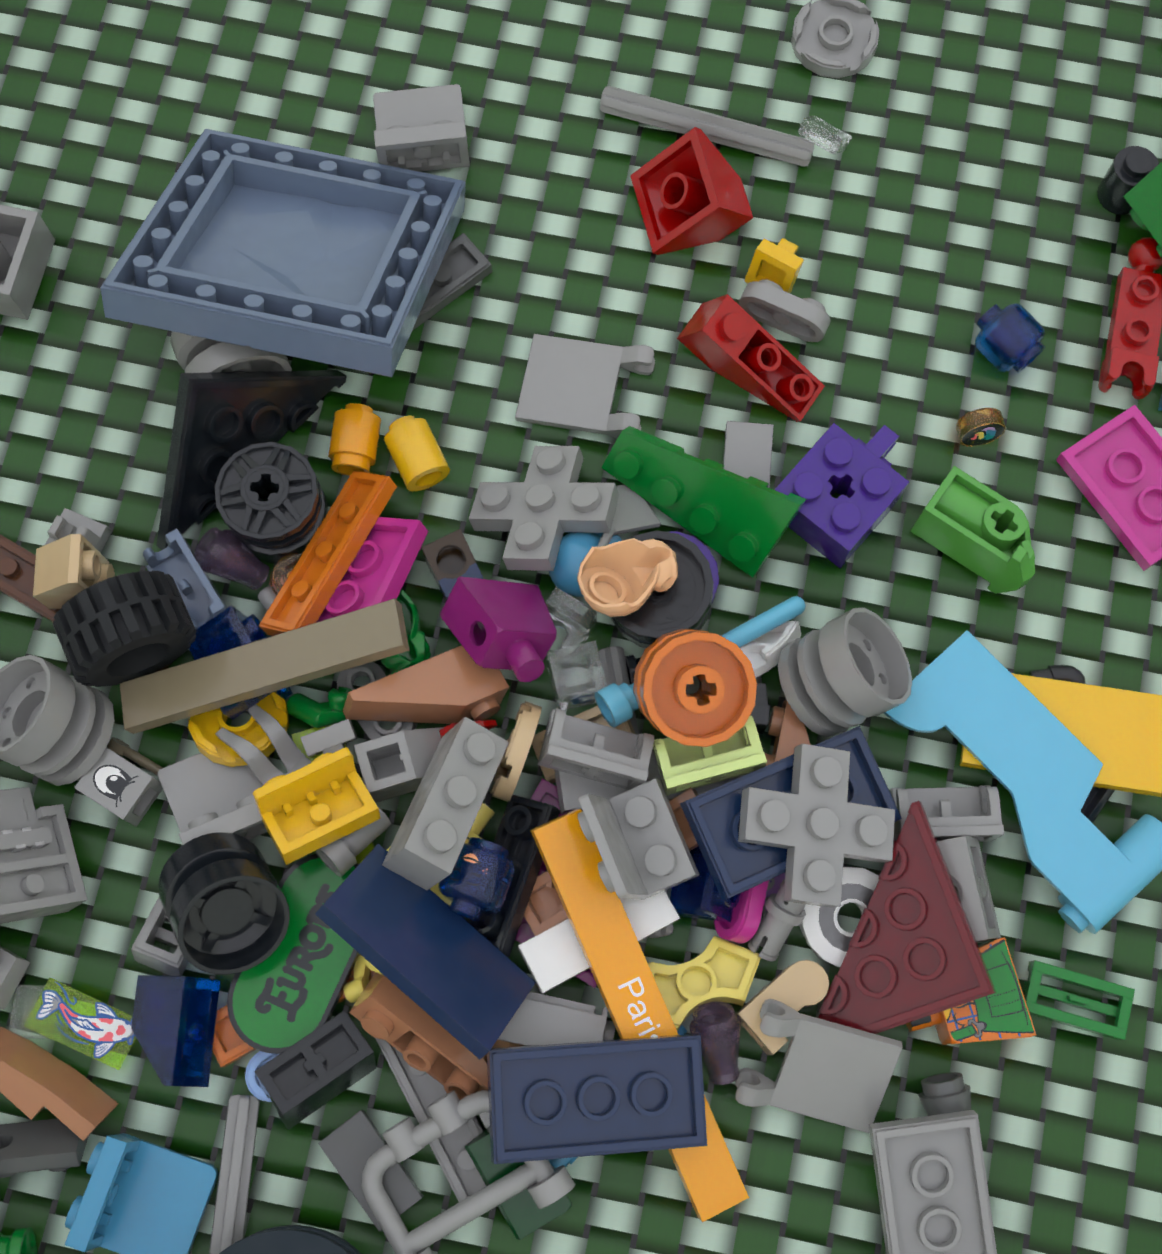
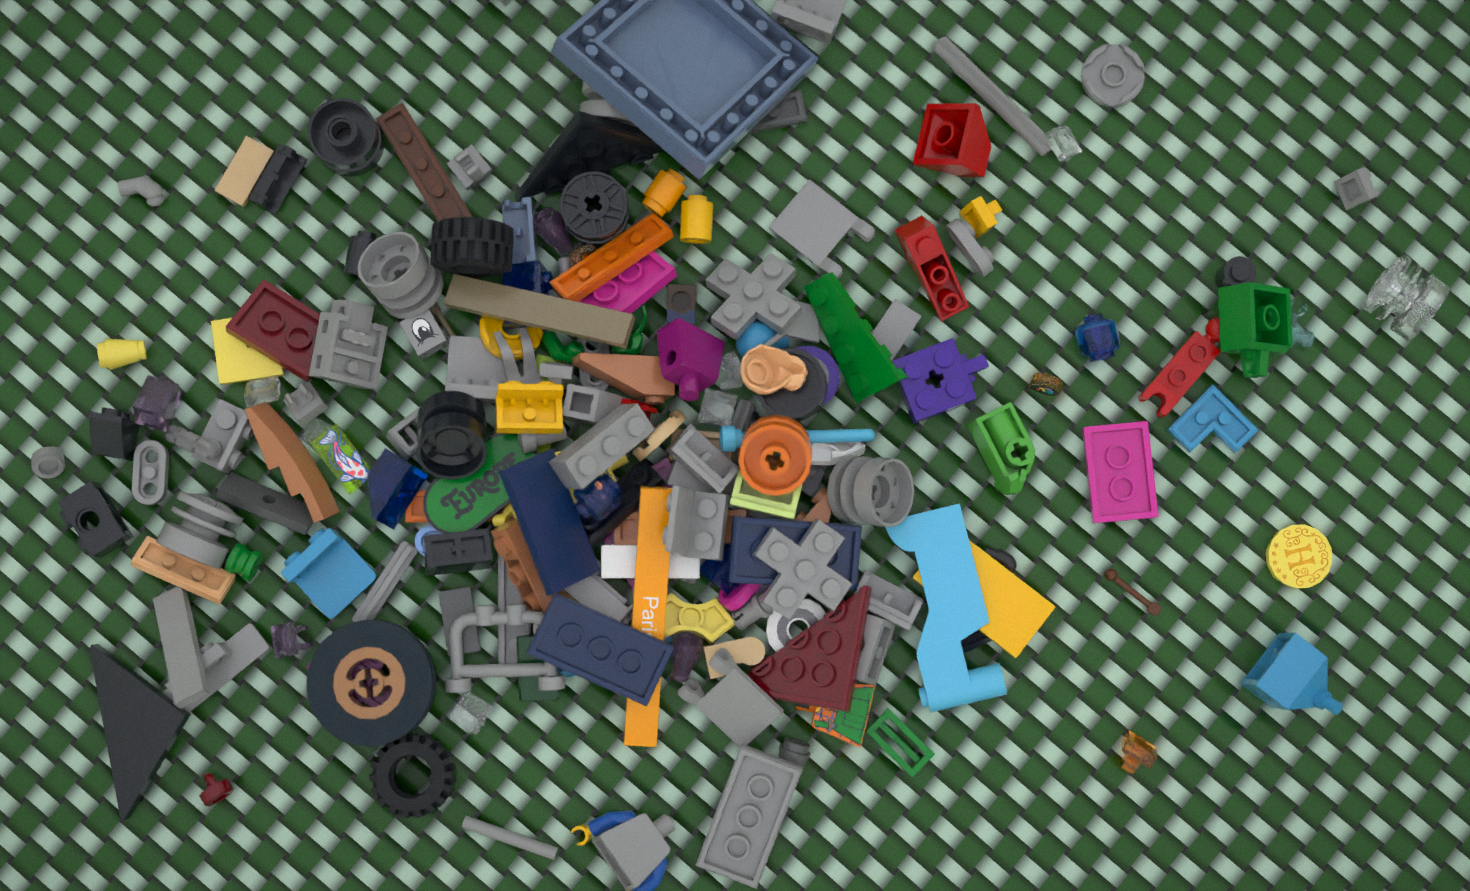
camera: 25 degrees right, 10 degrees up
tan slope [33,534,115,609] -> none

